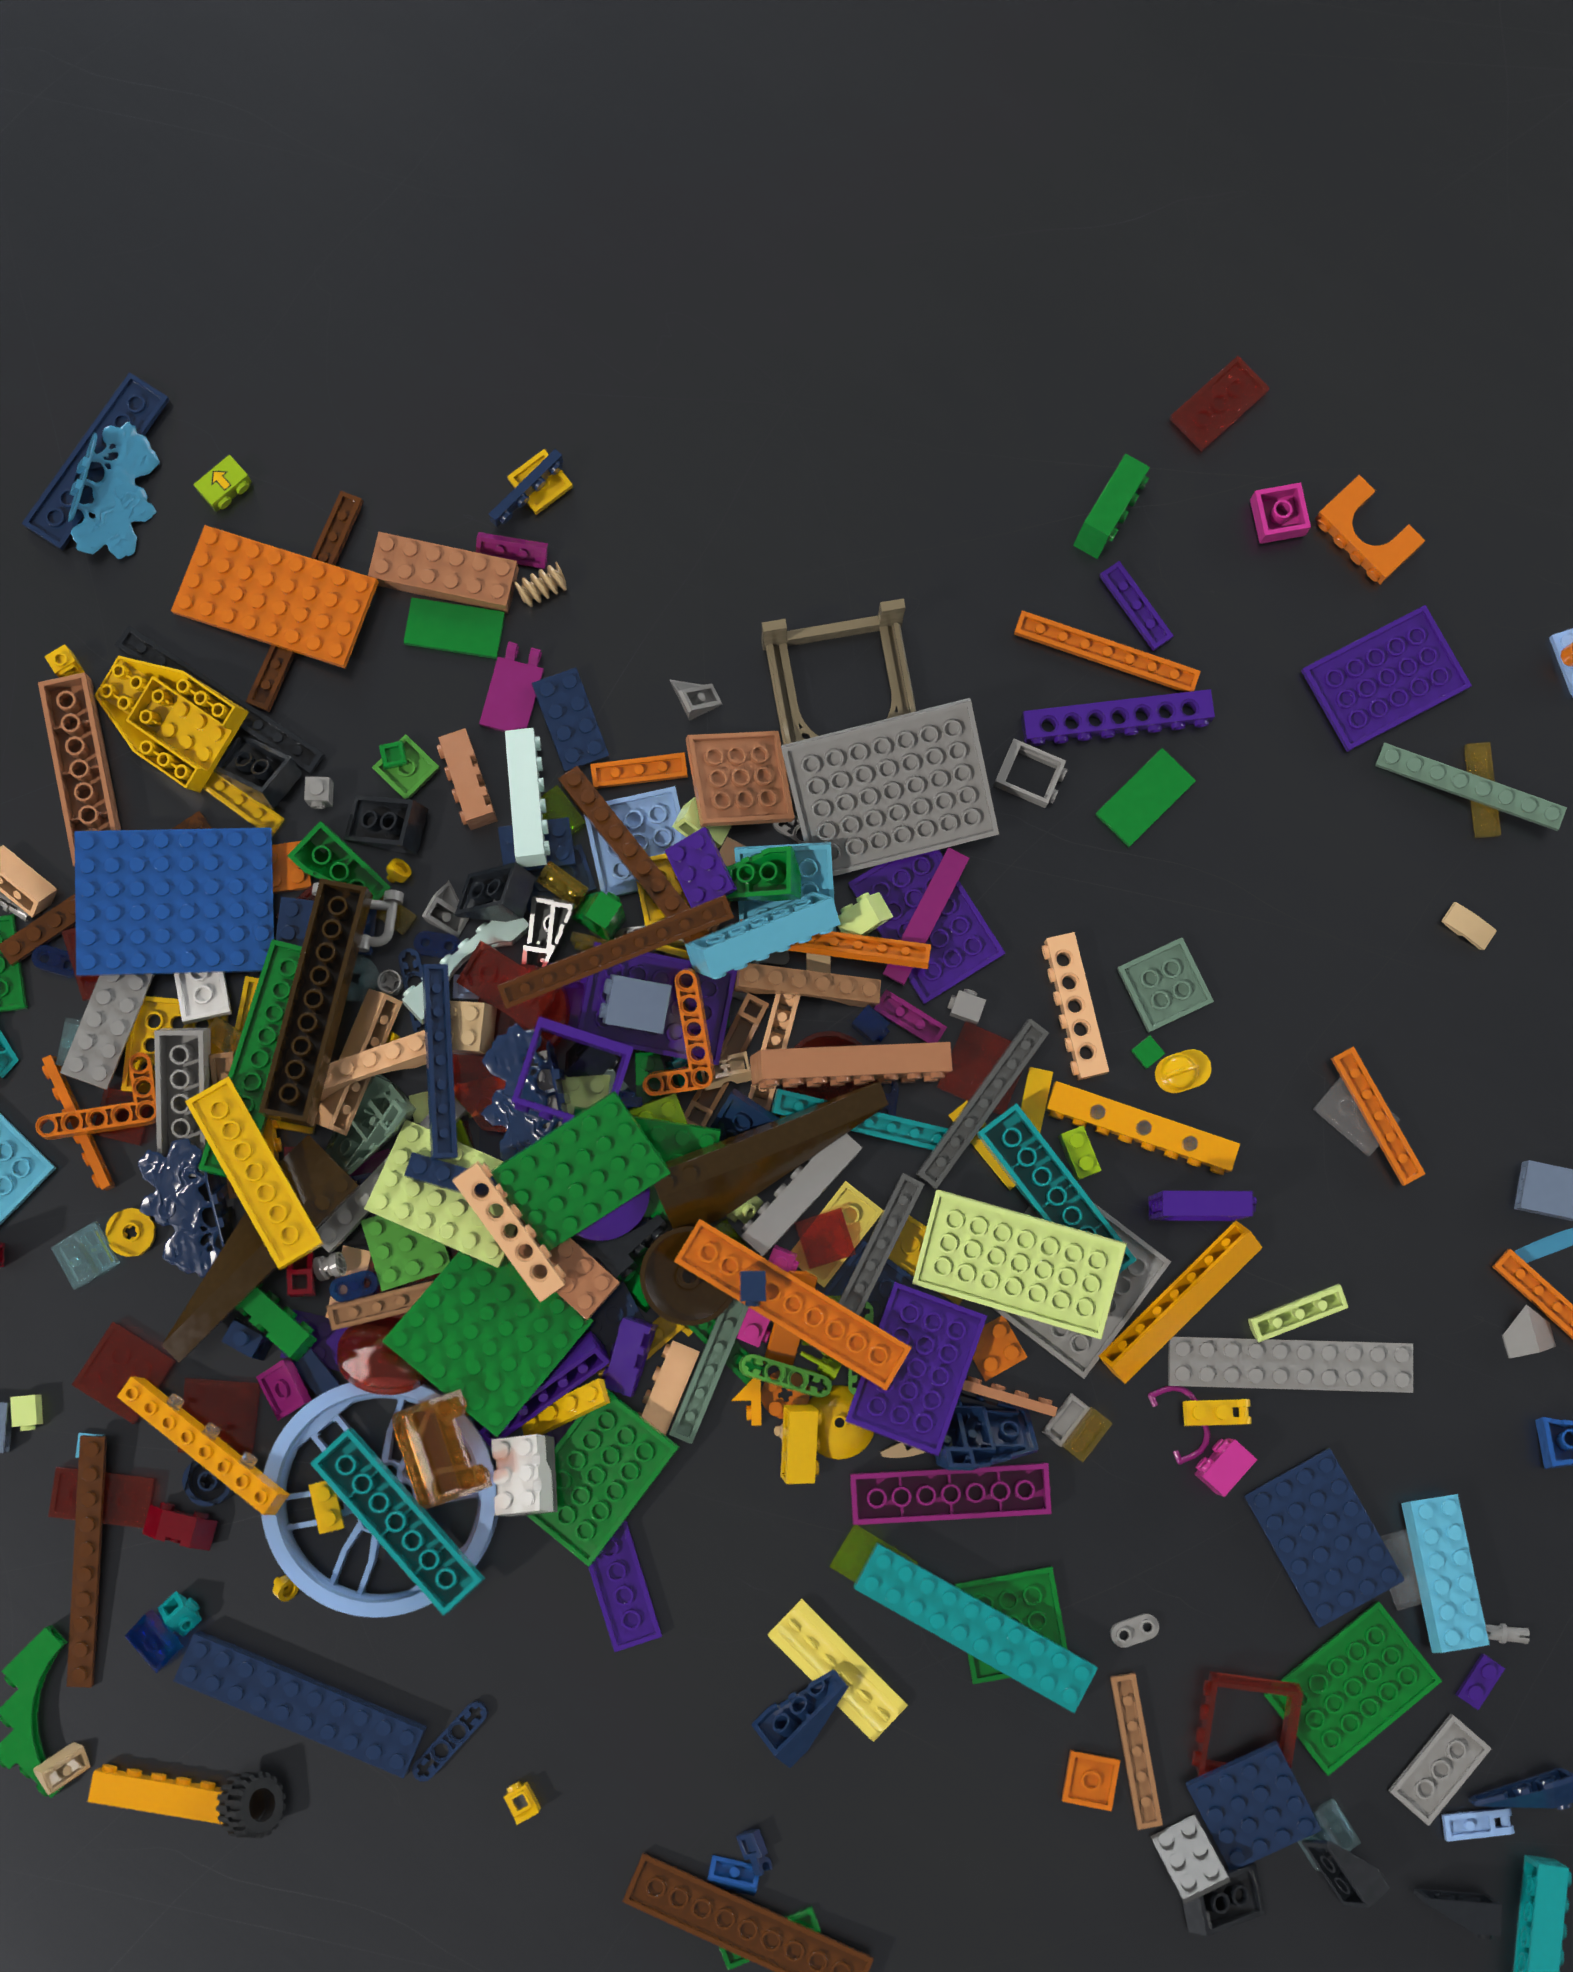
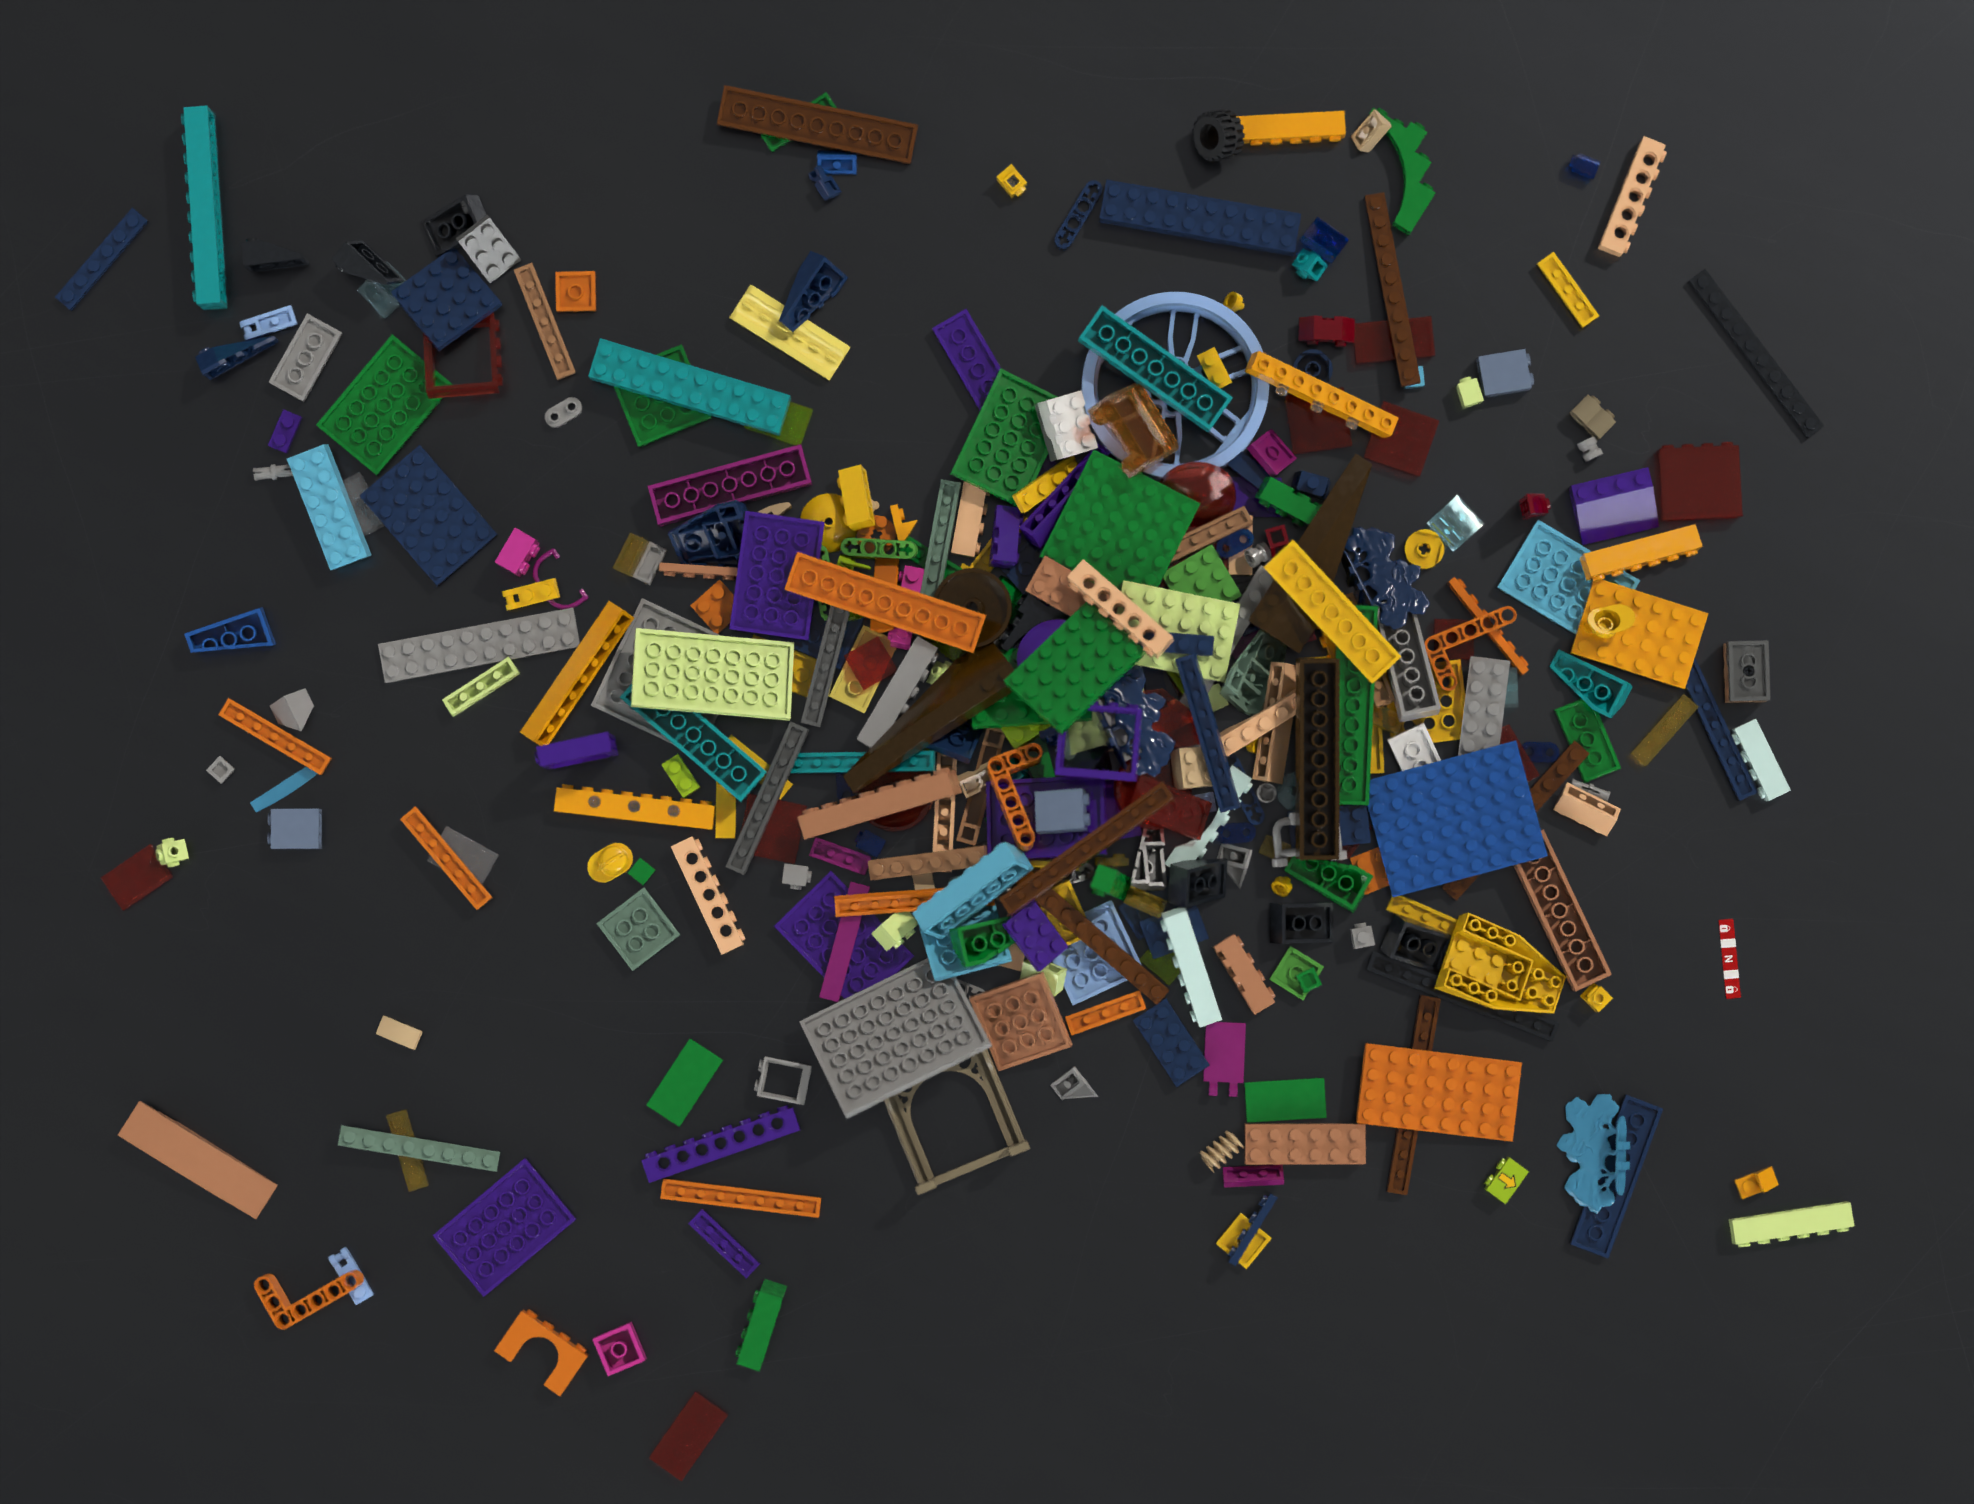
camera: 170 degrees right, 5 degrees up
dark blue brick [740,1271,766,1306] -> none

